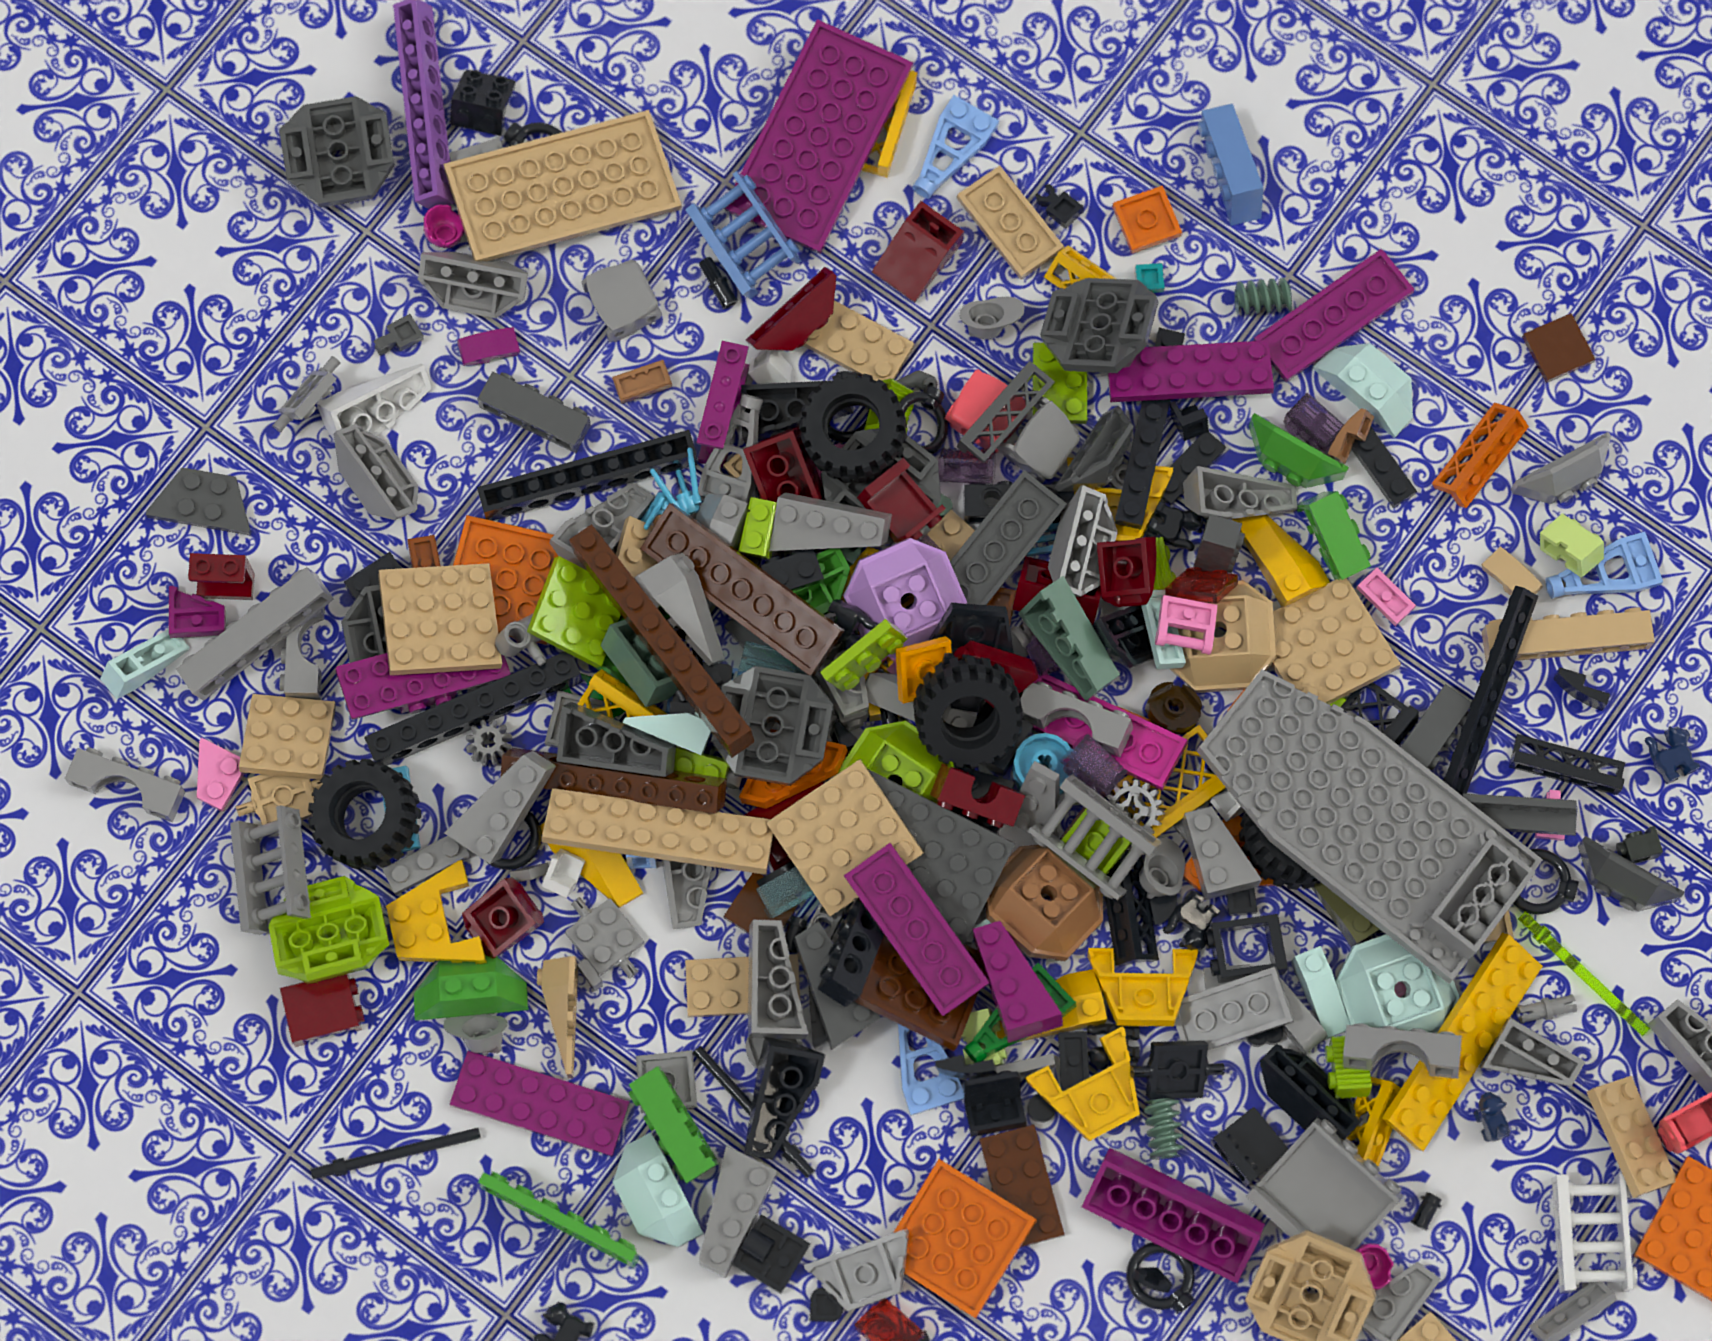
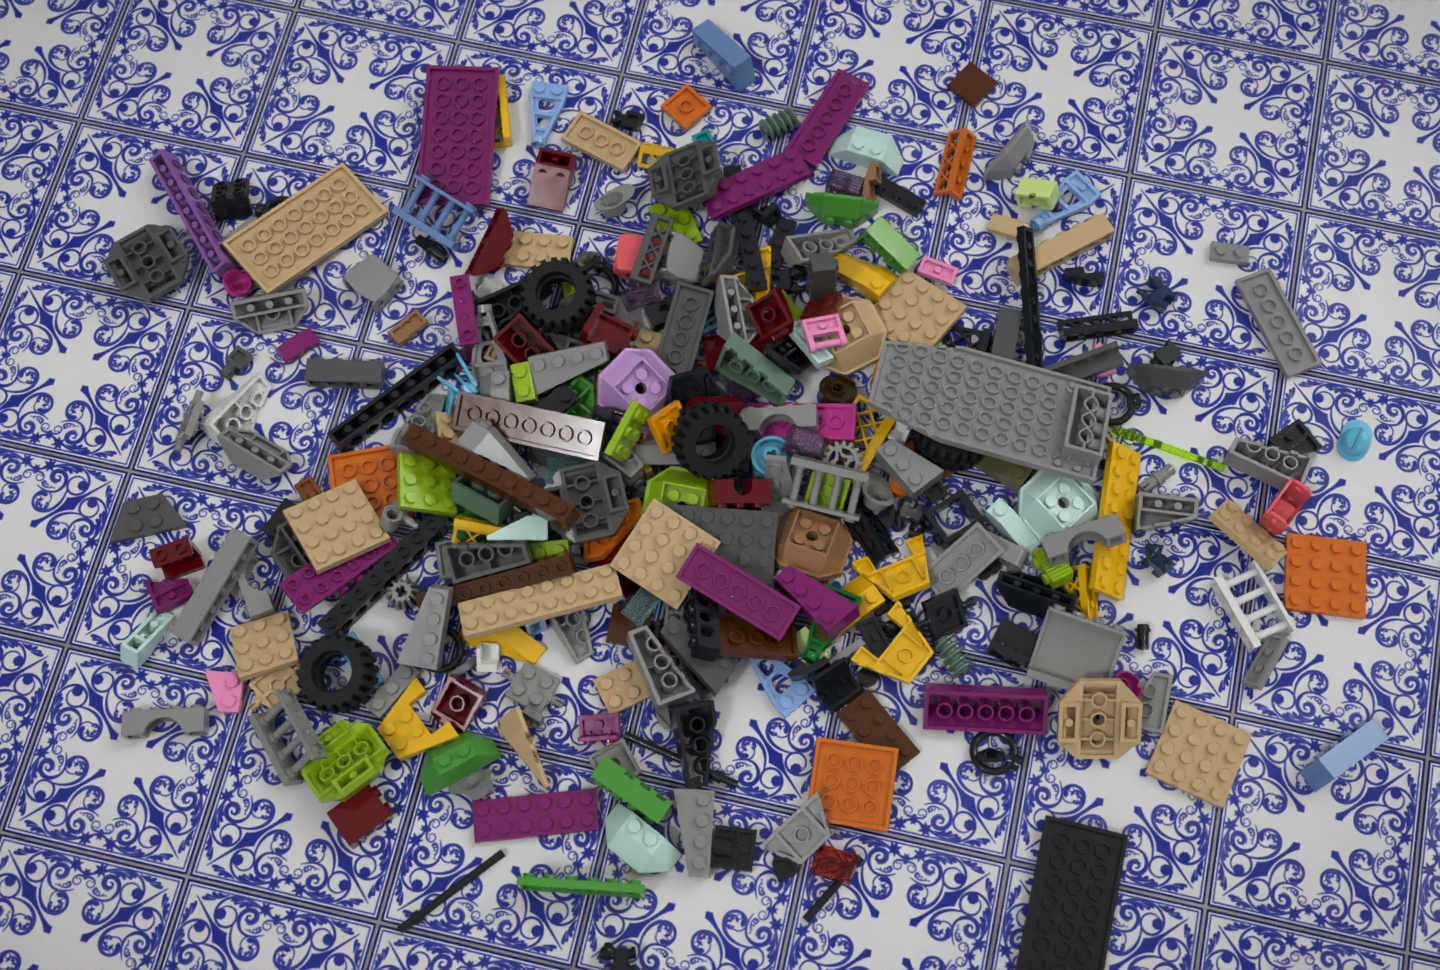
camera: 20 degrees left, 5 degrees down
none -> magenta bracket [578,713,621,745]

